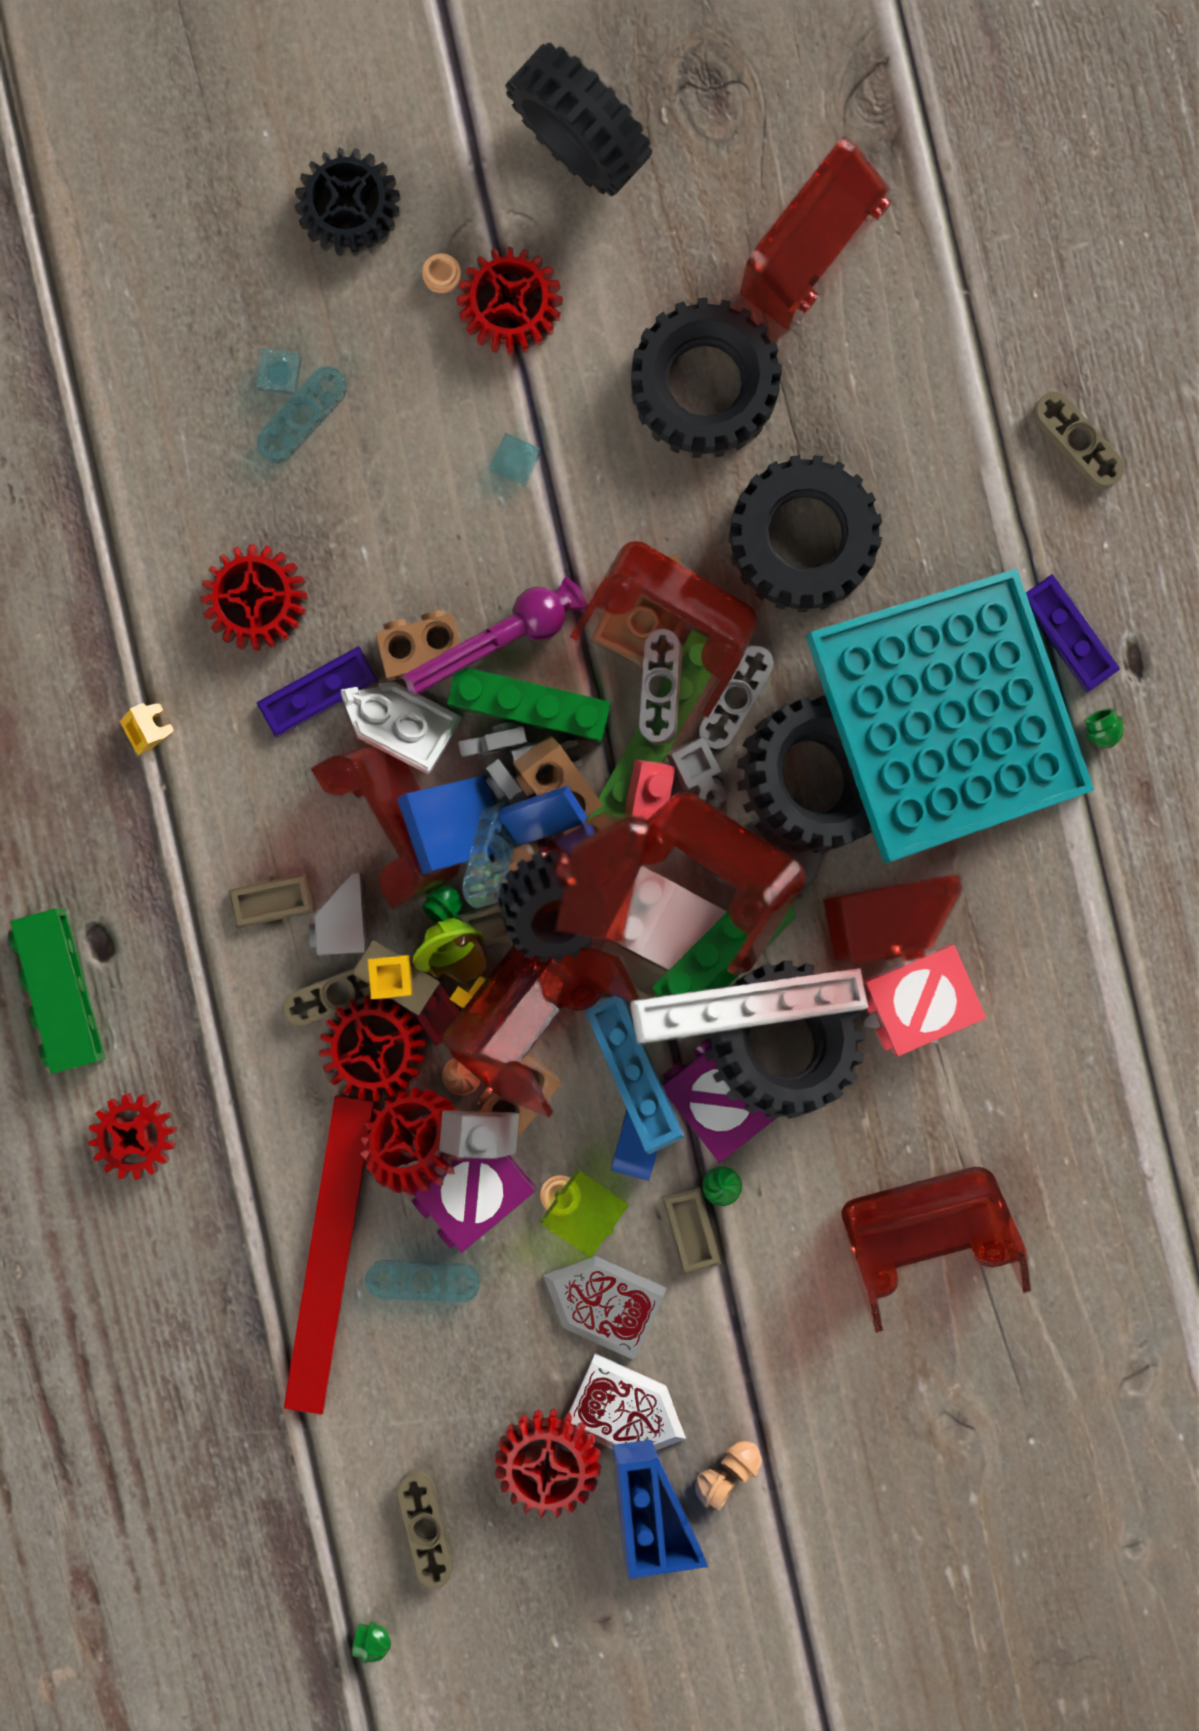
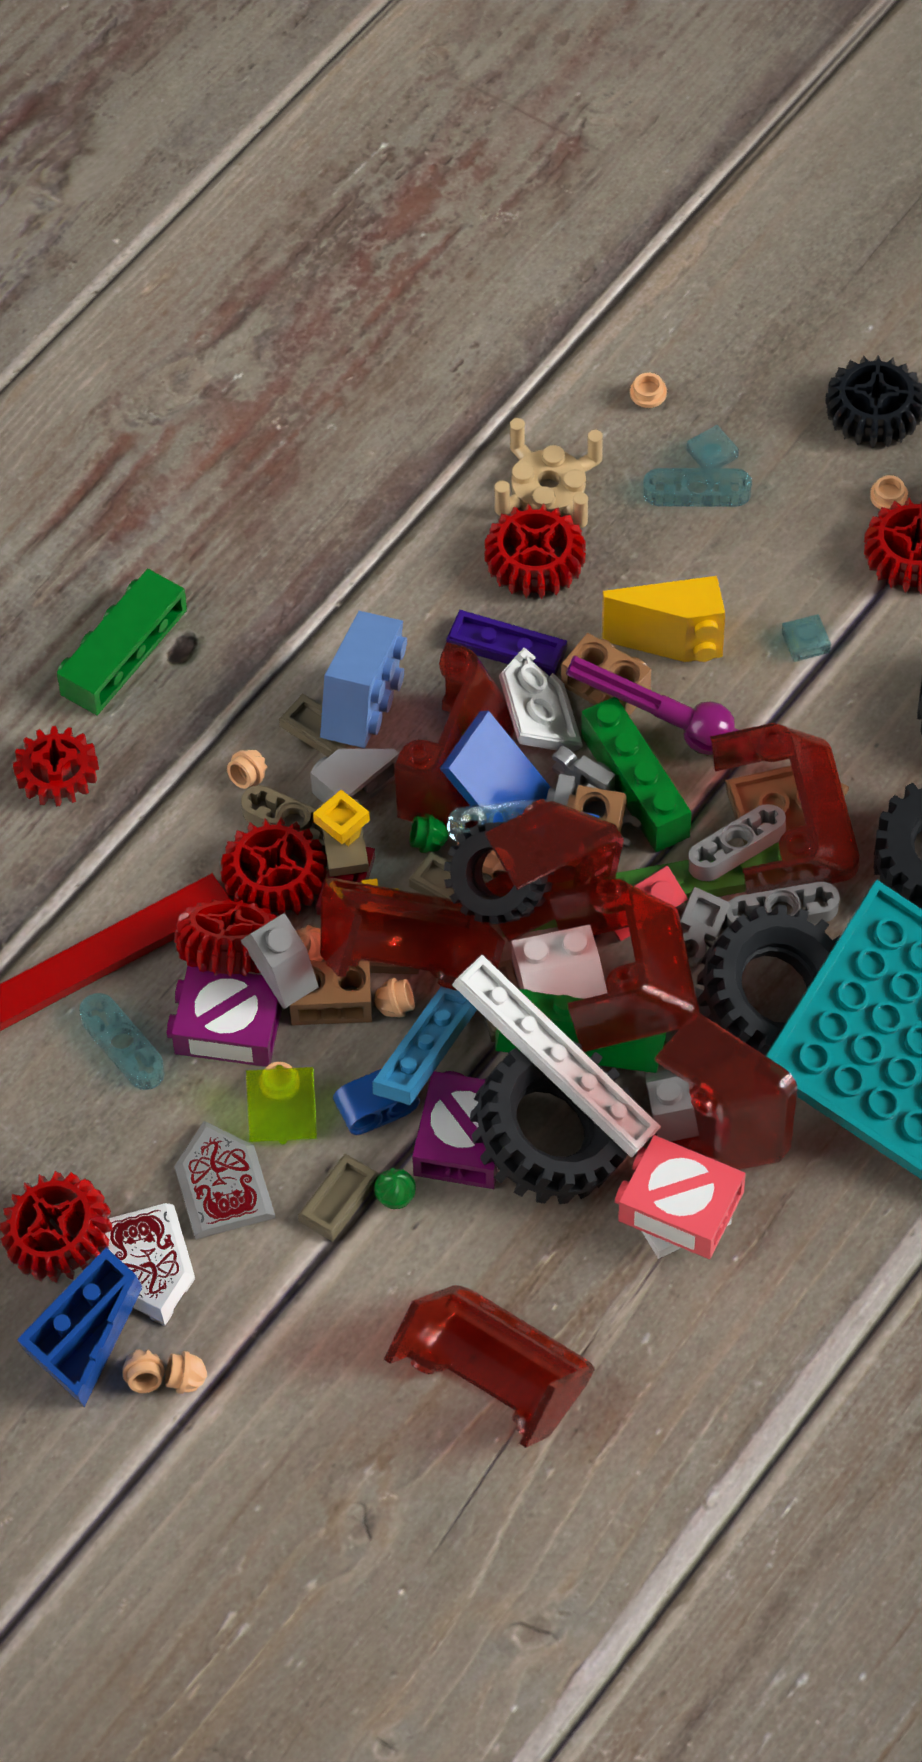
camera: 50 degrees right, 30 degrees down
yellow tile [120,703,174,756] -> none
piece [413,918,488,983] -> none
none -> light nougat plate [227,750,268,789]
none -> medium blue brick [320,611,407,748]
none -> light nougat plate [374,978,415,1018]
none -> tan plate [494,418,603,528]
none -> yellow slope [602,576,725,662]
none -> light nougat plate [630,373,667,408]
none -> light grey slope [645,1066,699,1142]

